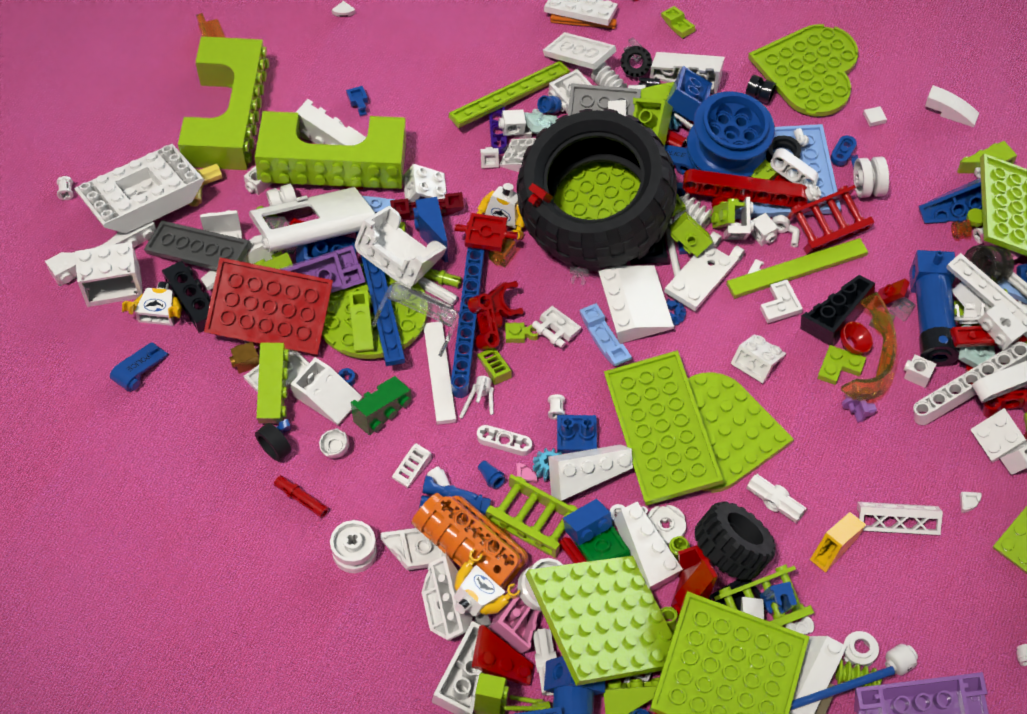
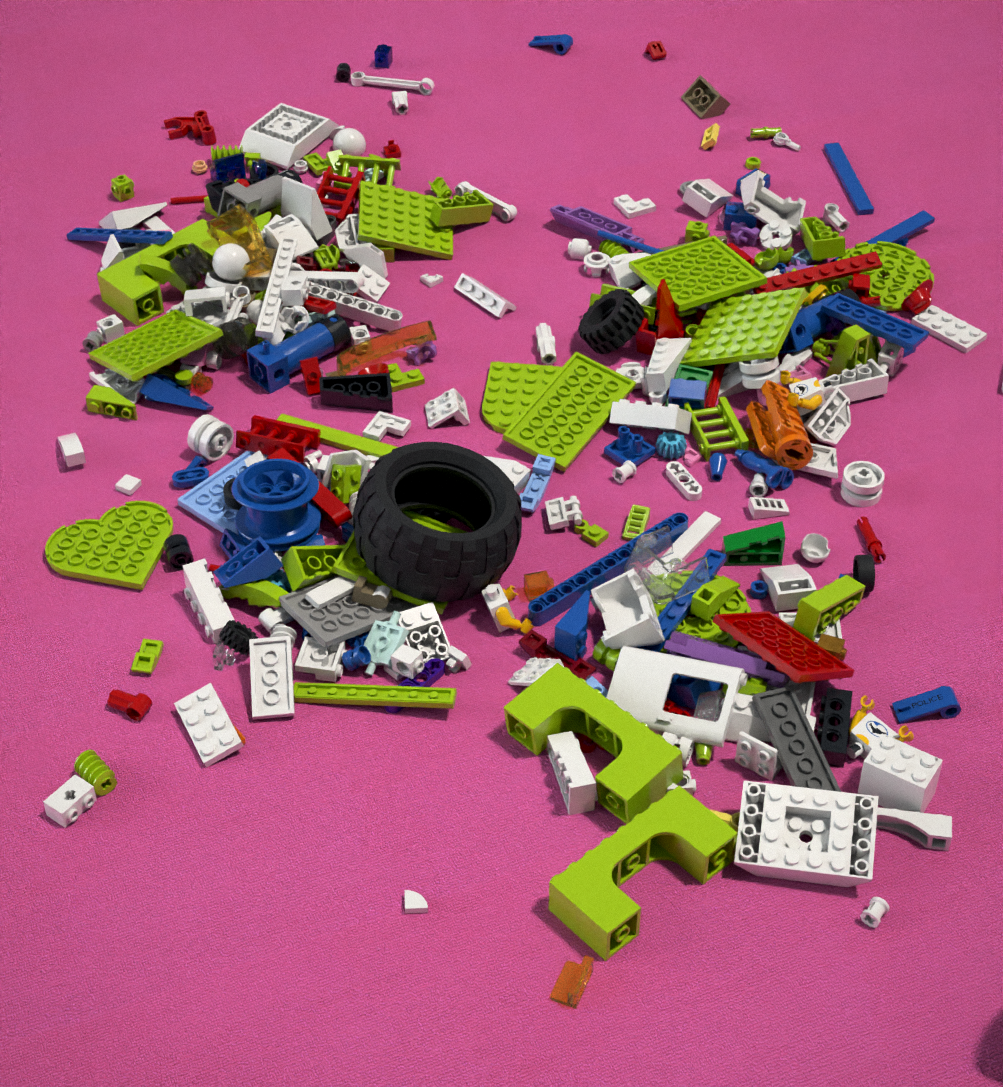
camera: 135 degrees left, 15 degrees down
blue plate [346,86,368,116] -> none
red plate [454,213,518,252] -> none
white plant [459,376,494,419] -> none
red piece [468,281,524,351] -> none
red wing [472,625,533,686] -> none
red tile [528,183,553,207] -> none
black pin [639,77,661,87] -> none
lime cone [669,536,690,561] -> none
blue hinge [760,582,797,614] -> none
white arm [794,128,809,147] -> none
white plate [805,184,821,202] -> none
yellow slope [810,512,866,573] -> none

